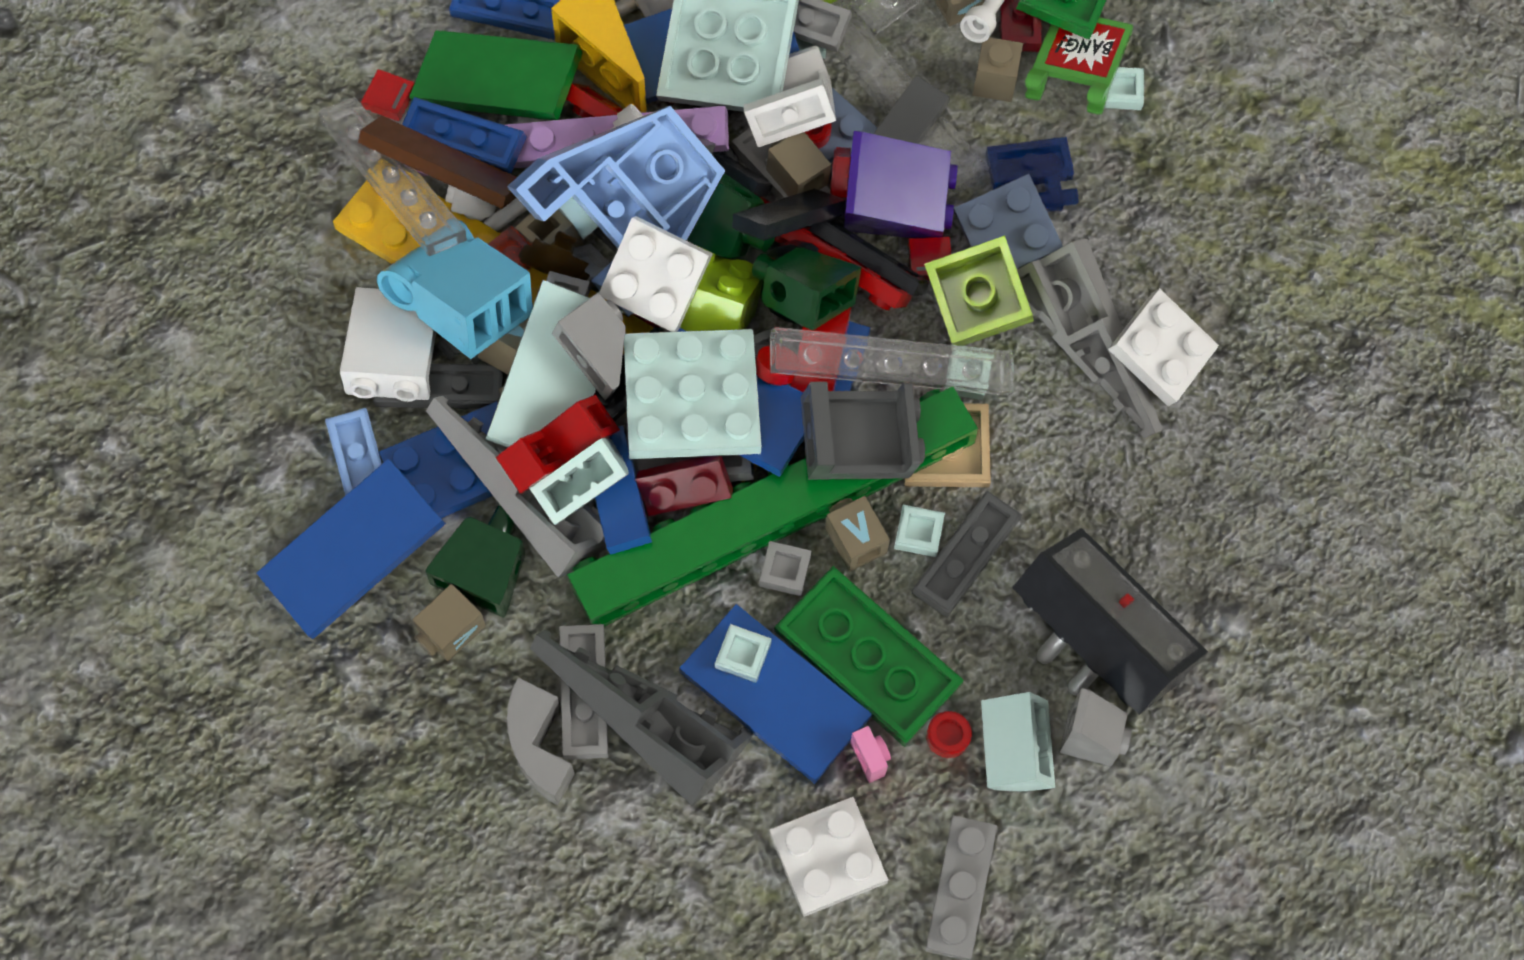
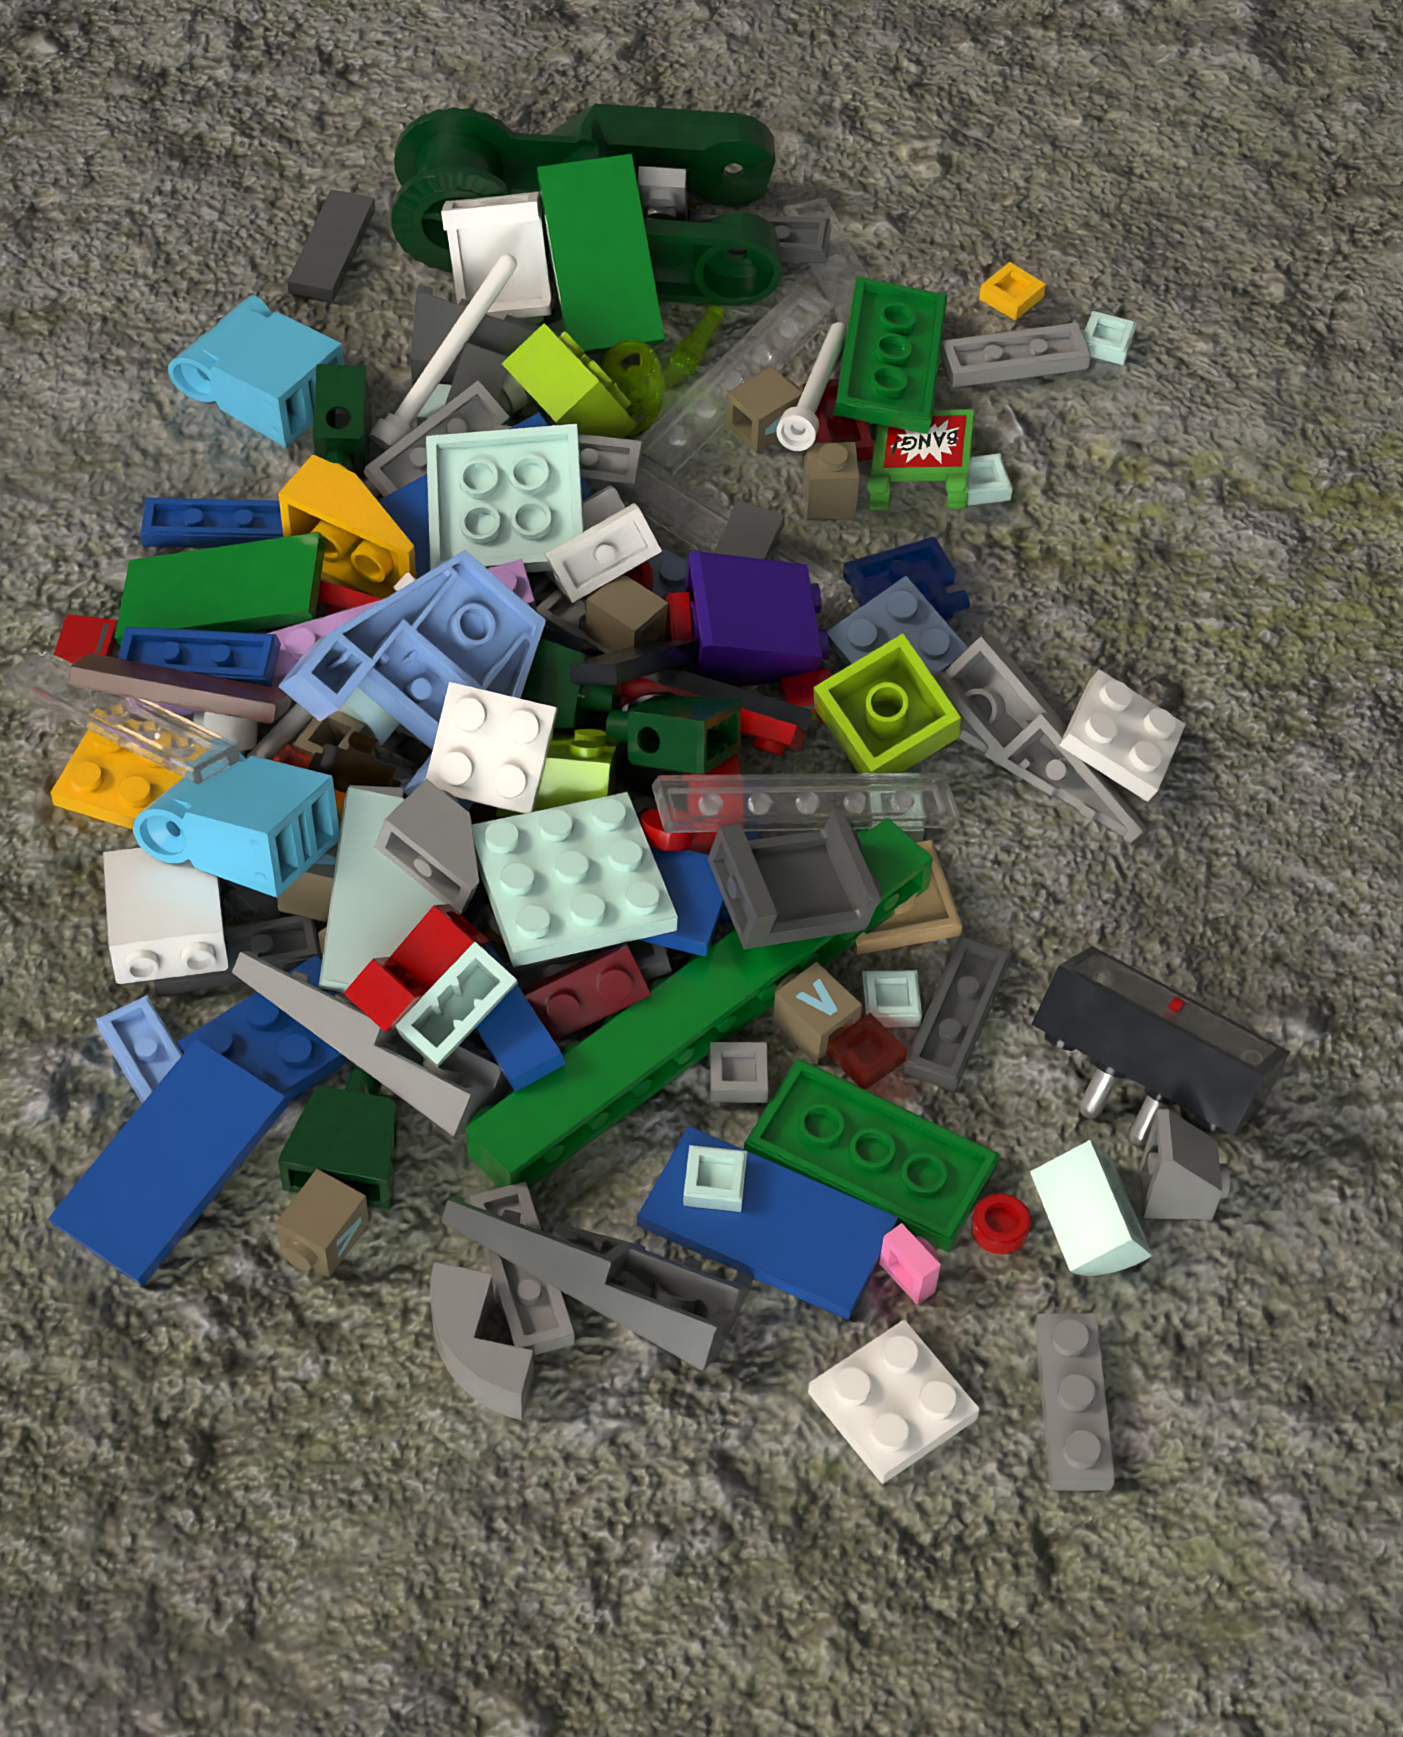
camera: 15 degrees left, 15 degrees down
none -> clear red plate [827,1013,908,1090]

